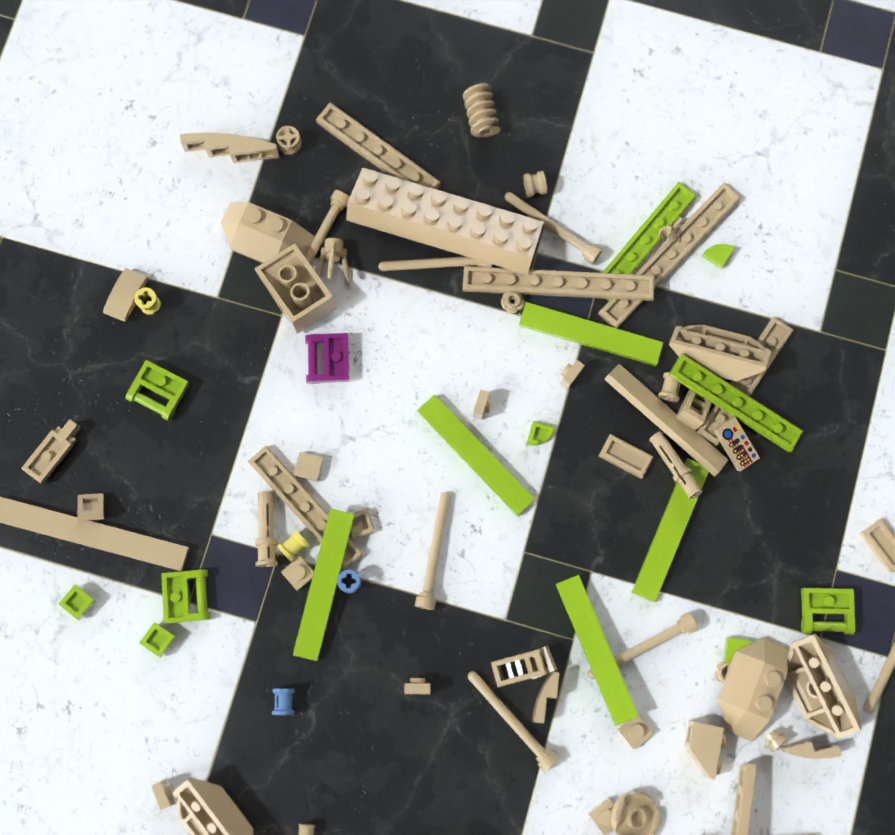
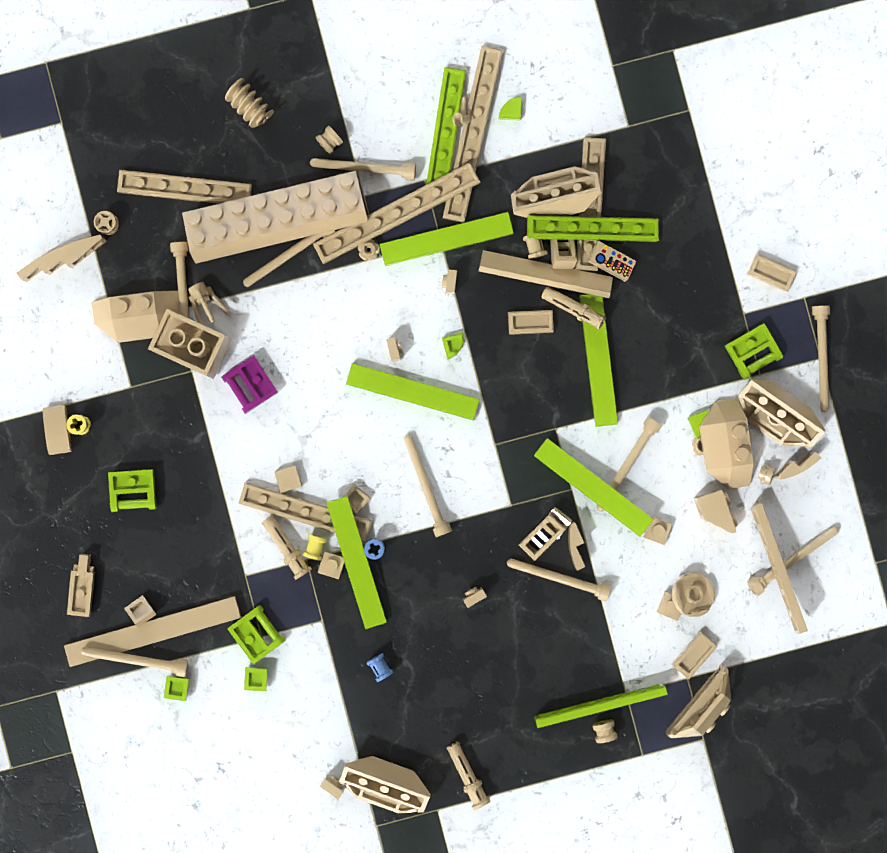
camera: 30 degrees left, 10 degrees up
none -> tan piece [80,647,188,678]

